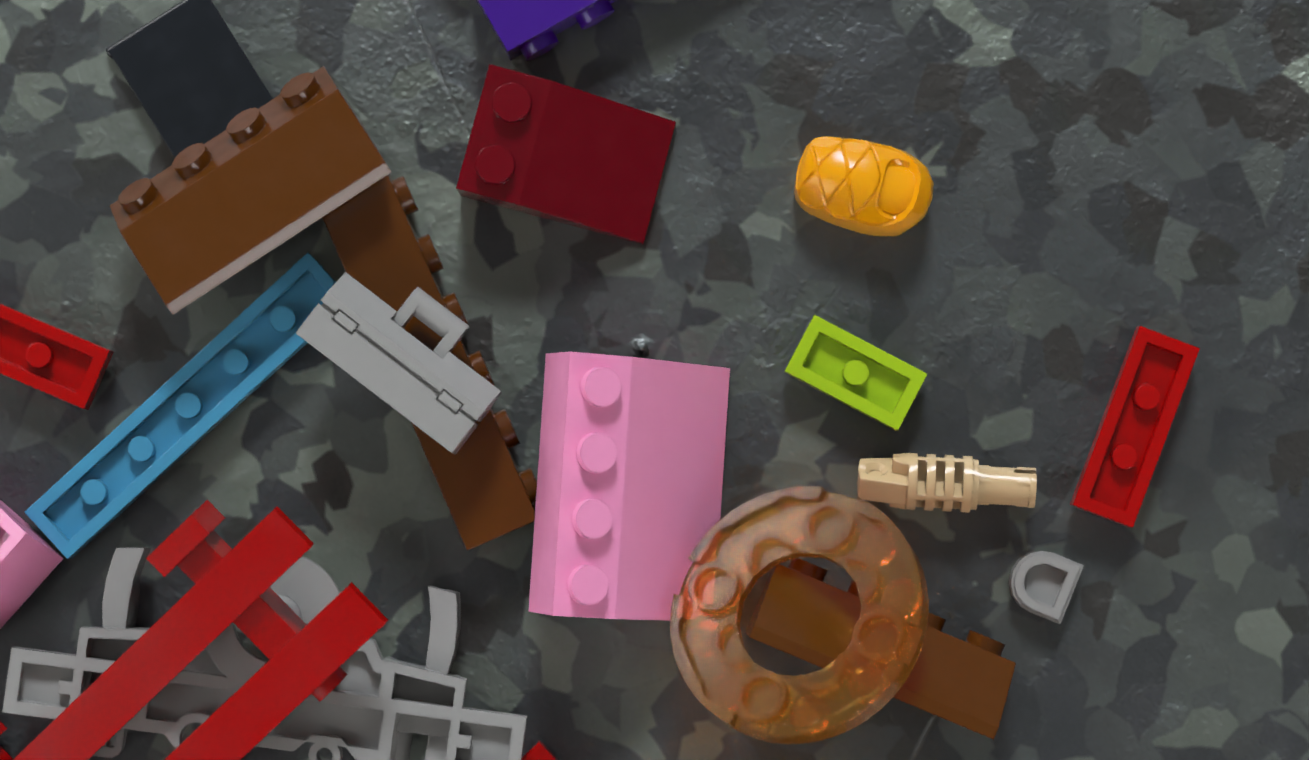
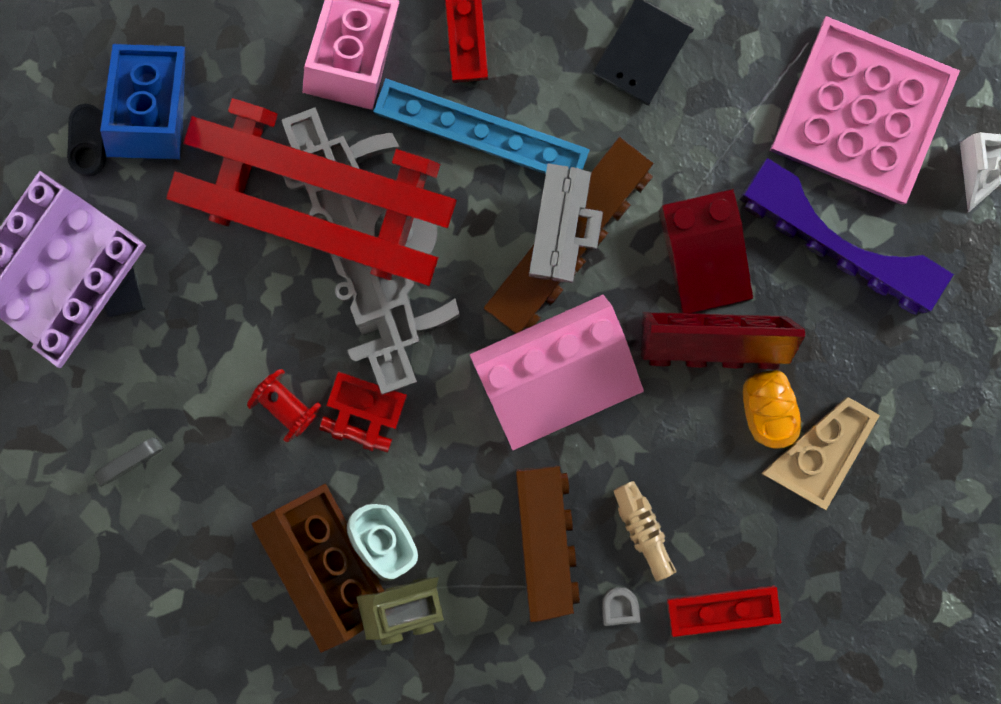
camera: 65 degrees right, 0 degrees up
reddish brown slope [110,66,392,315] -> none
clear orange plate [670,486,929,744] -> none
lime plate [784,315,927,431] -> none
none -> dark red slope [641,312,805,370]
none -> tan wing [761,397,880,510]

